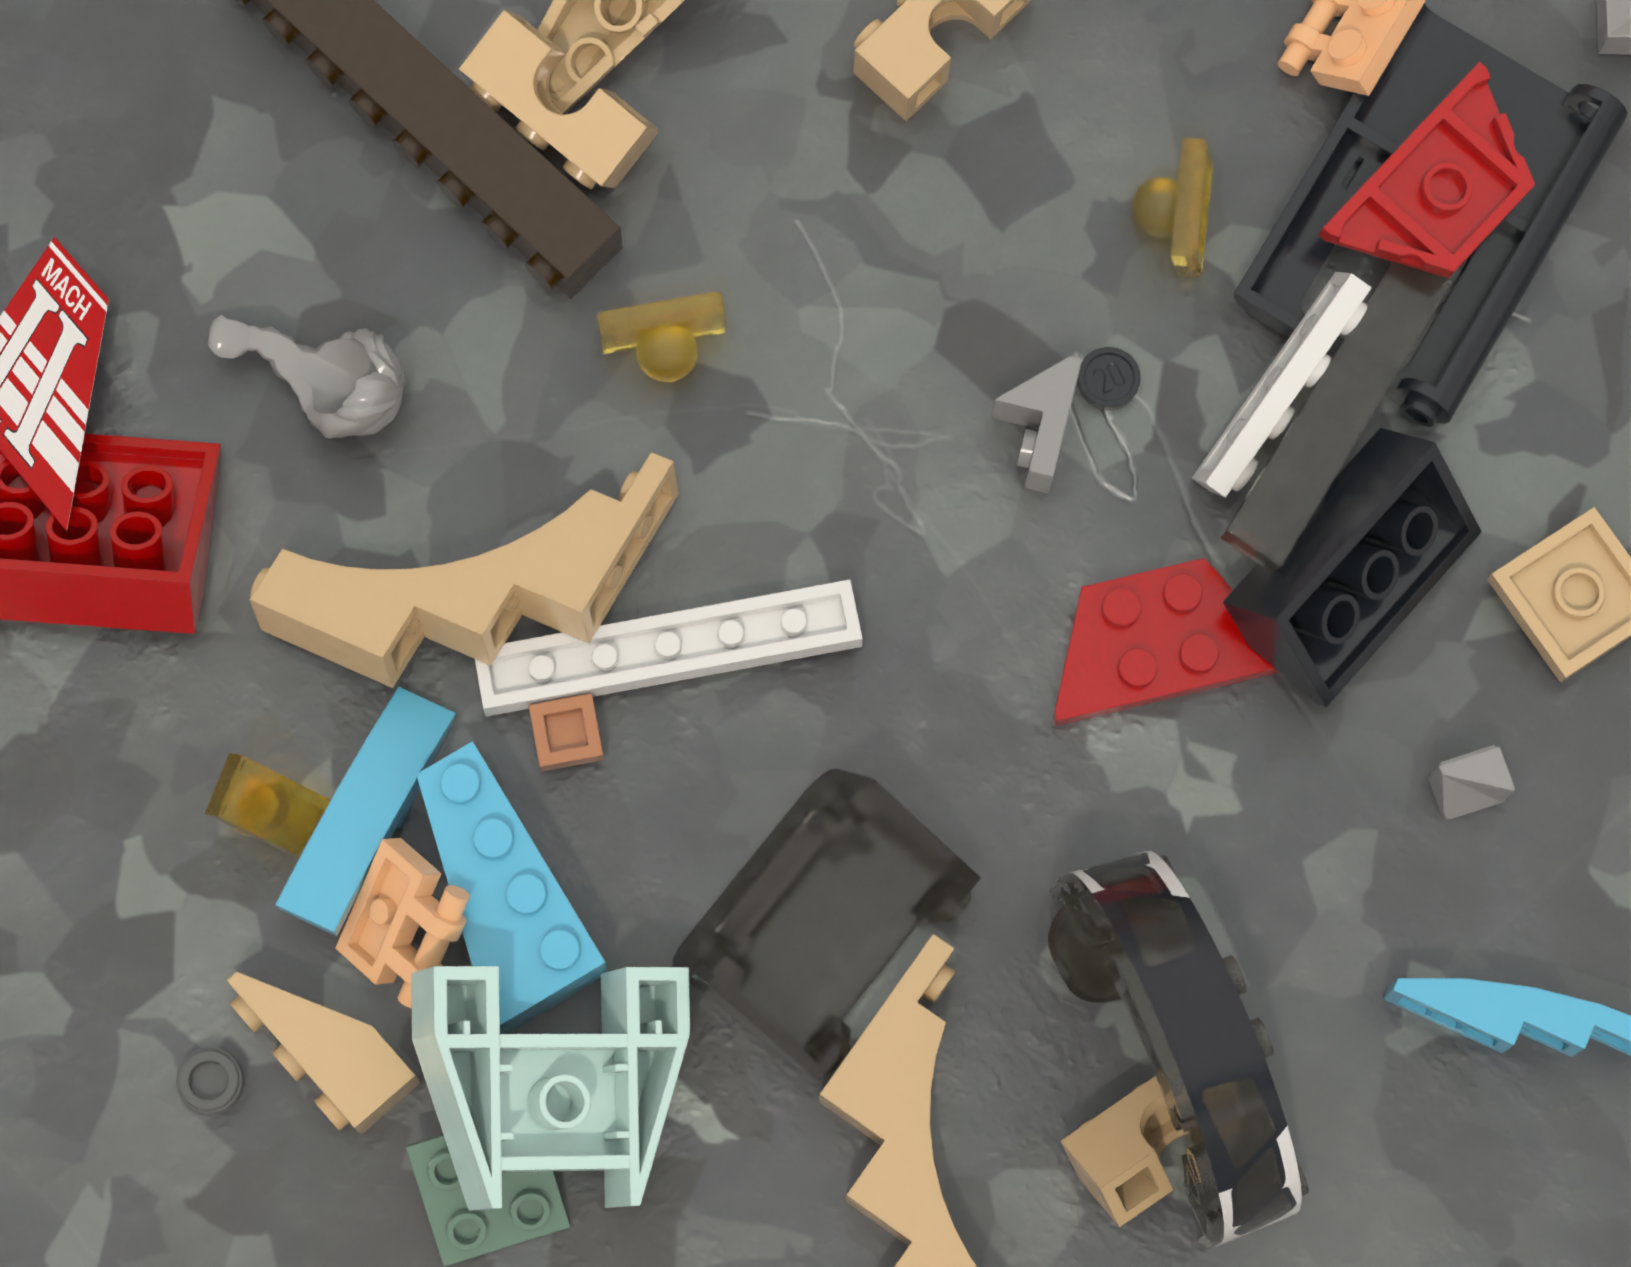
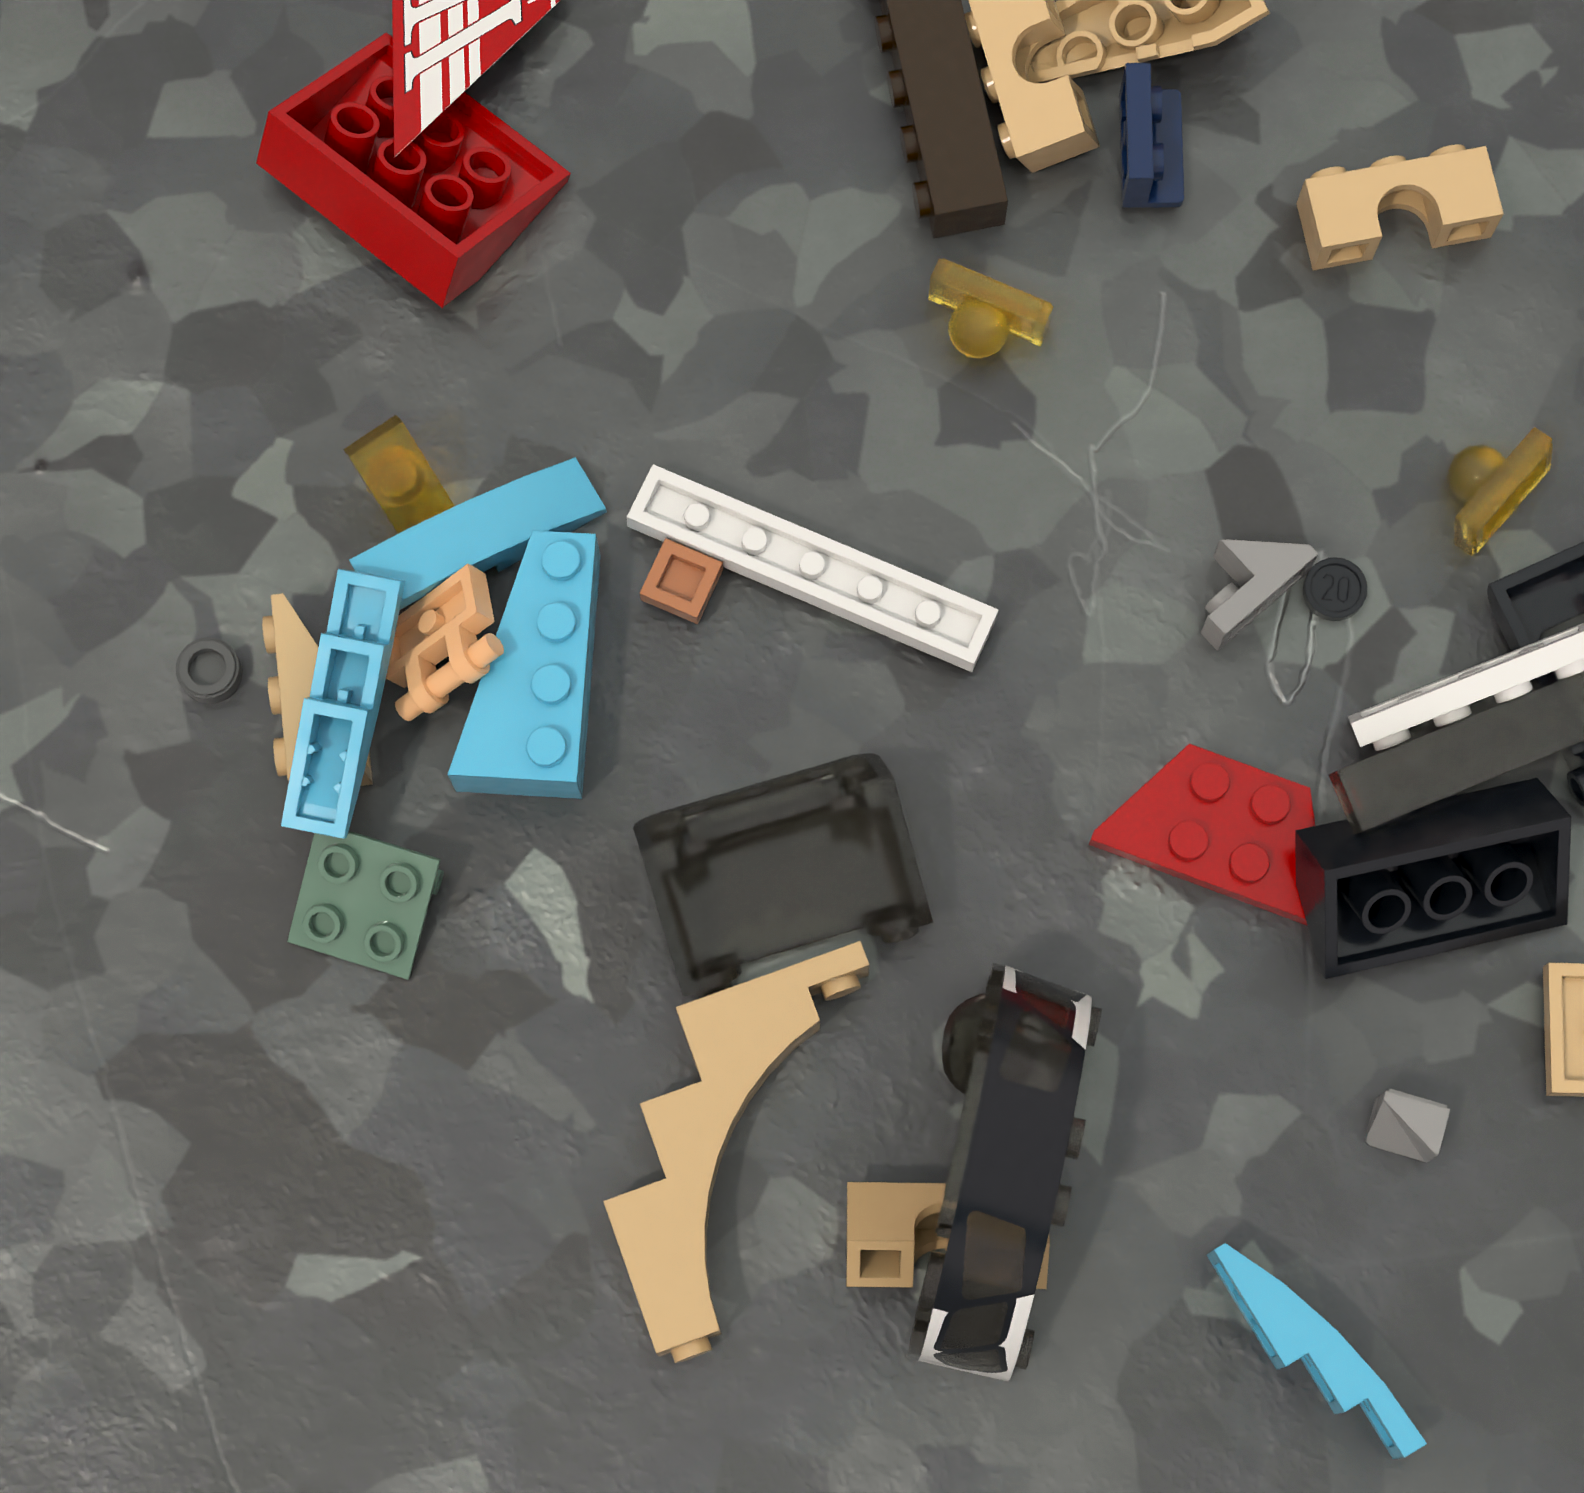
camera: 40 degrees right, 0 degrees up
light grey hair [208,315,406,439] -> none
tan arch [249,452,679,688] -> none
light aqua wedge [411,966,690,1211] -> none
none -> medium azure slope [281,569,405,839]
none -> dark blue bracket [1119,63,1184,208]

